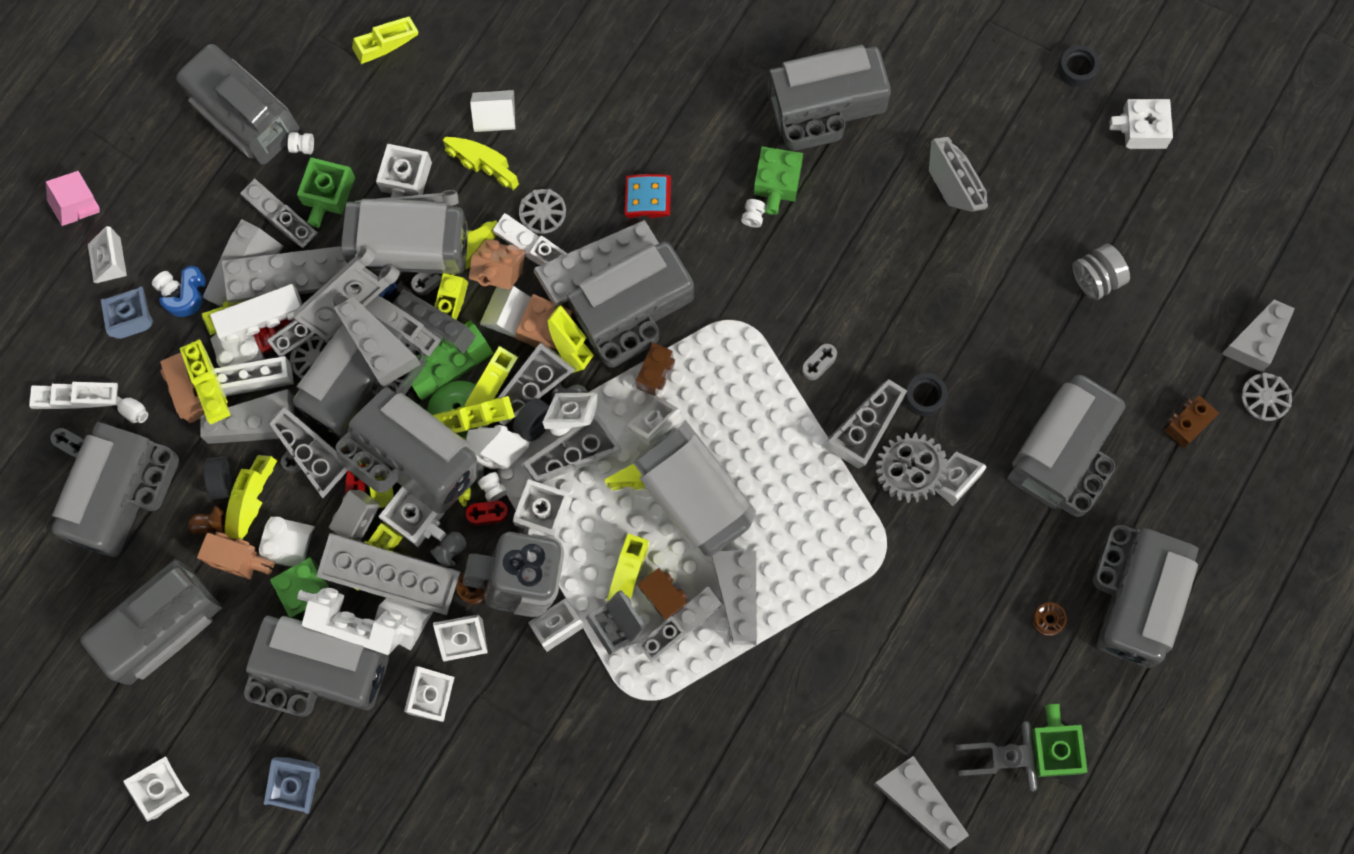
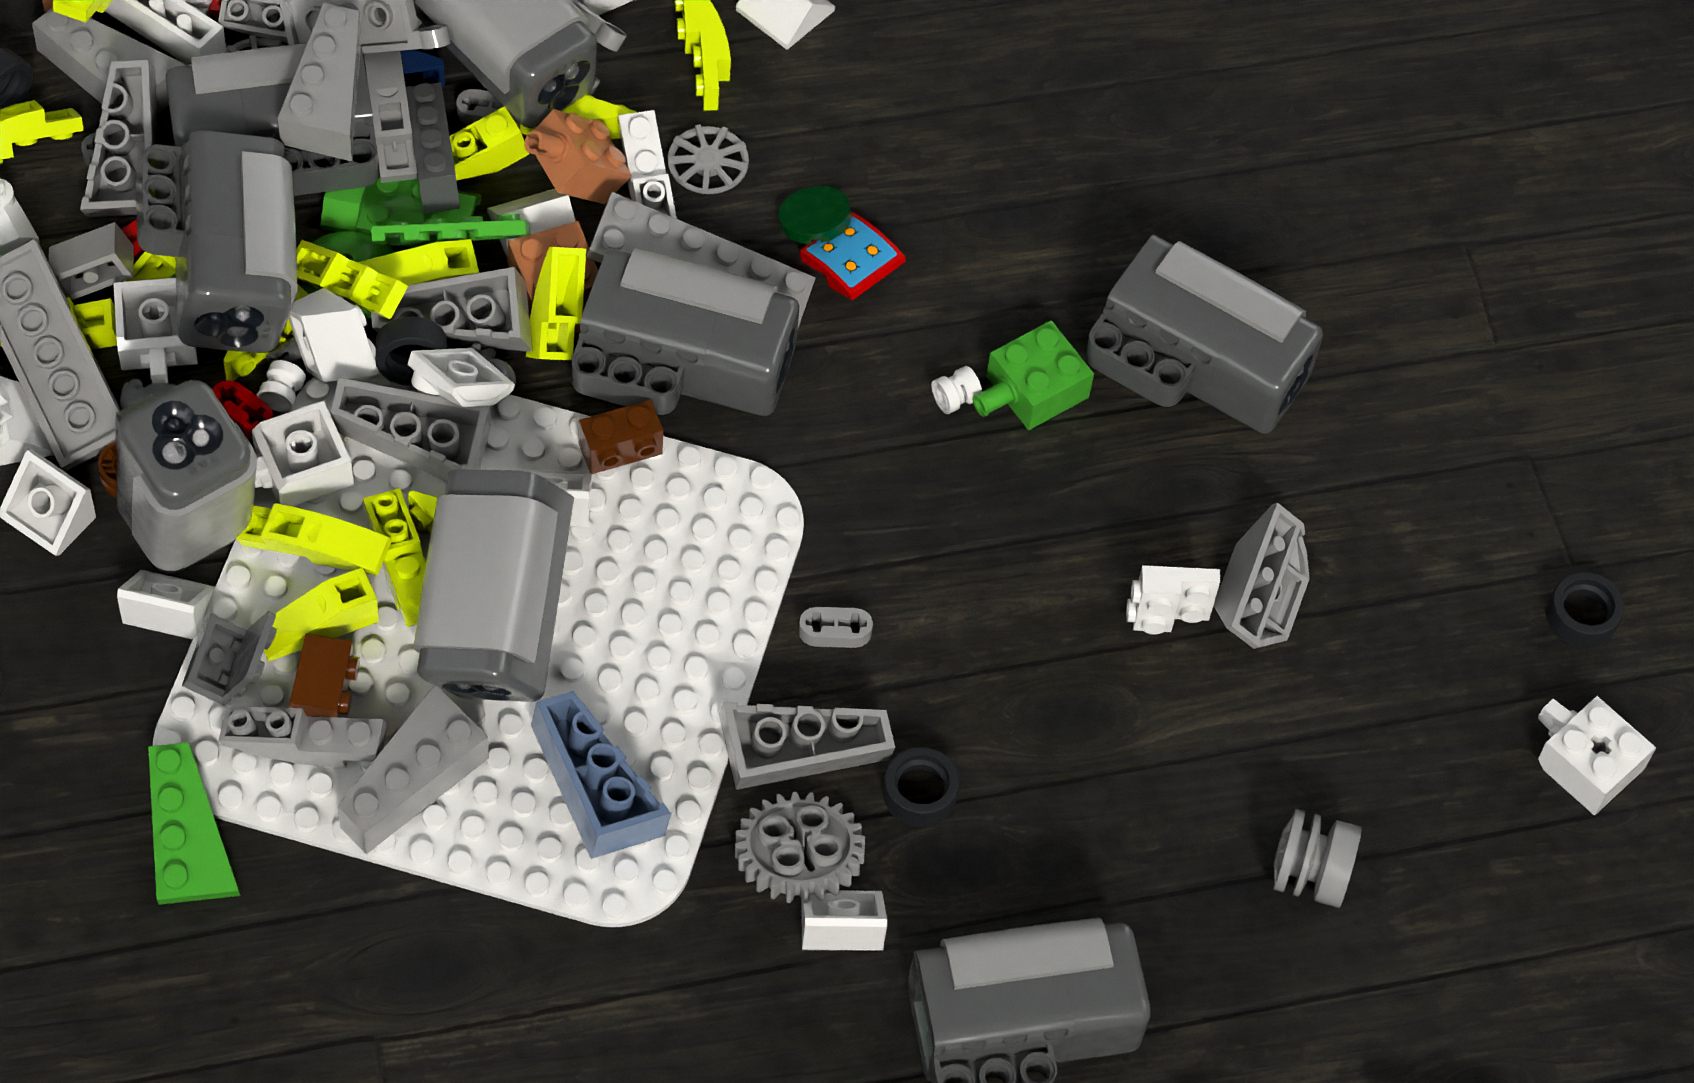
camera: 35 degrees right, 15 degrees down
none -> bright green wing [148,742,241,905]
none -> neon yellow slope [236,503,392,575]
none -> neon yellow slope [363,488,426,627]
none -> bright green wing [371,214,531,247]
none -> sand blue wedge [531,691,672,859]
none -> dark green tile [778,186,851,244]
none -> white plate [1126,565,1220,634]

